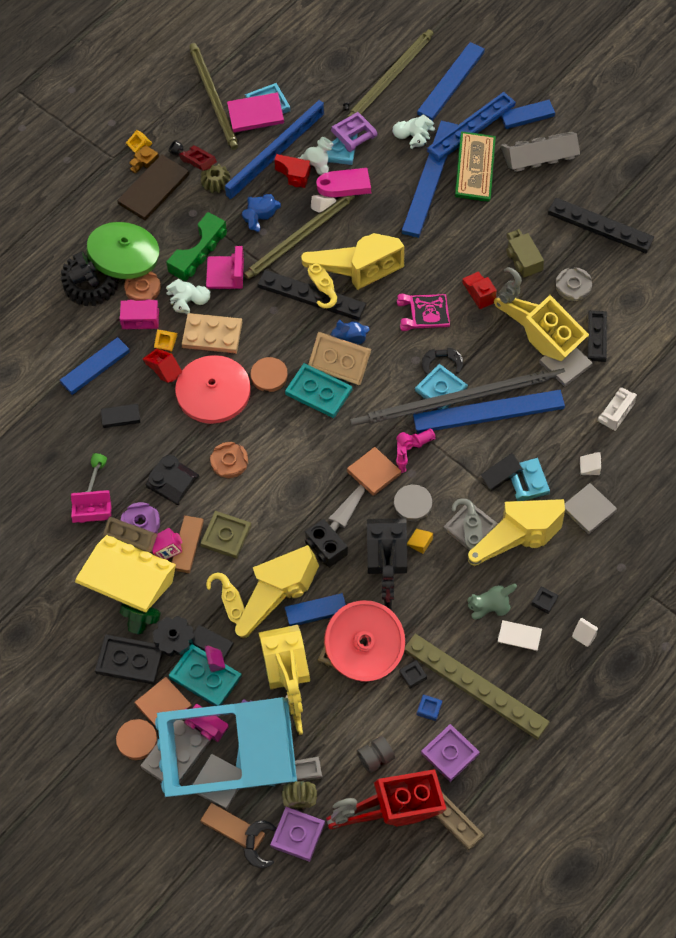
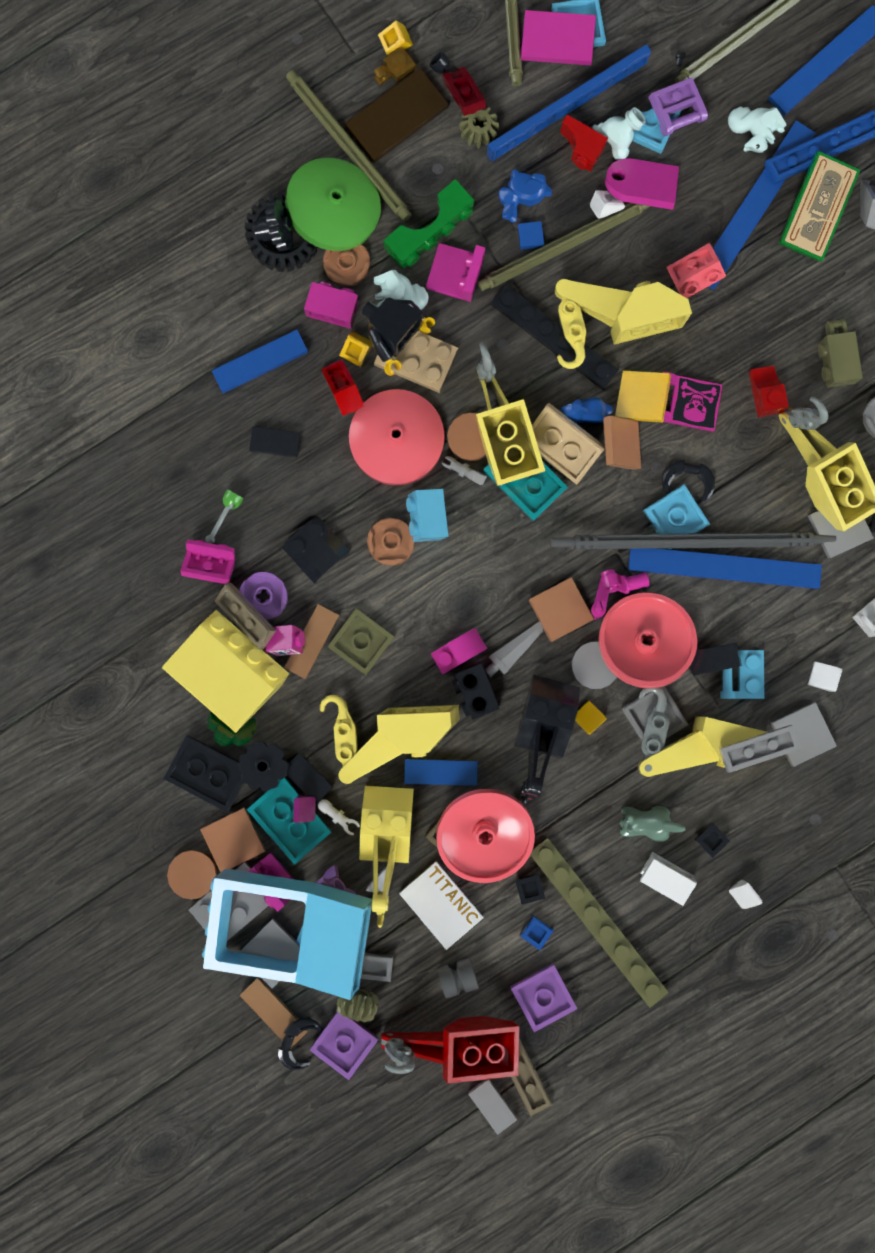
camera: 10 degrees right, 25 degrees up
none -> olive piece [286,70,411,221]
none -> white piece [318,799,360,835]
none -> black torso [362,297,435,376]
none -> white tile [399,861,483,950]
none -> medium azure brick [406,489,449,542]
none -> dark pink brick [431,628,487,675]
none -> light grey piece [442,456,487,485]
none -> light grey tile [468,1079,517,1135]
none -> light yellow slope [476,342,545,486]
none -> blue tile [517,221,544,250]
none -> coral dish [599,593,697,688]
none -> nougat tile [603,416,641,470]
none -> yellow tile [615,371,671,423]
none -> coral bracket [666,243,726,298]
none -> light grey plate [719,725,801,773]

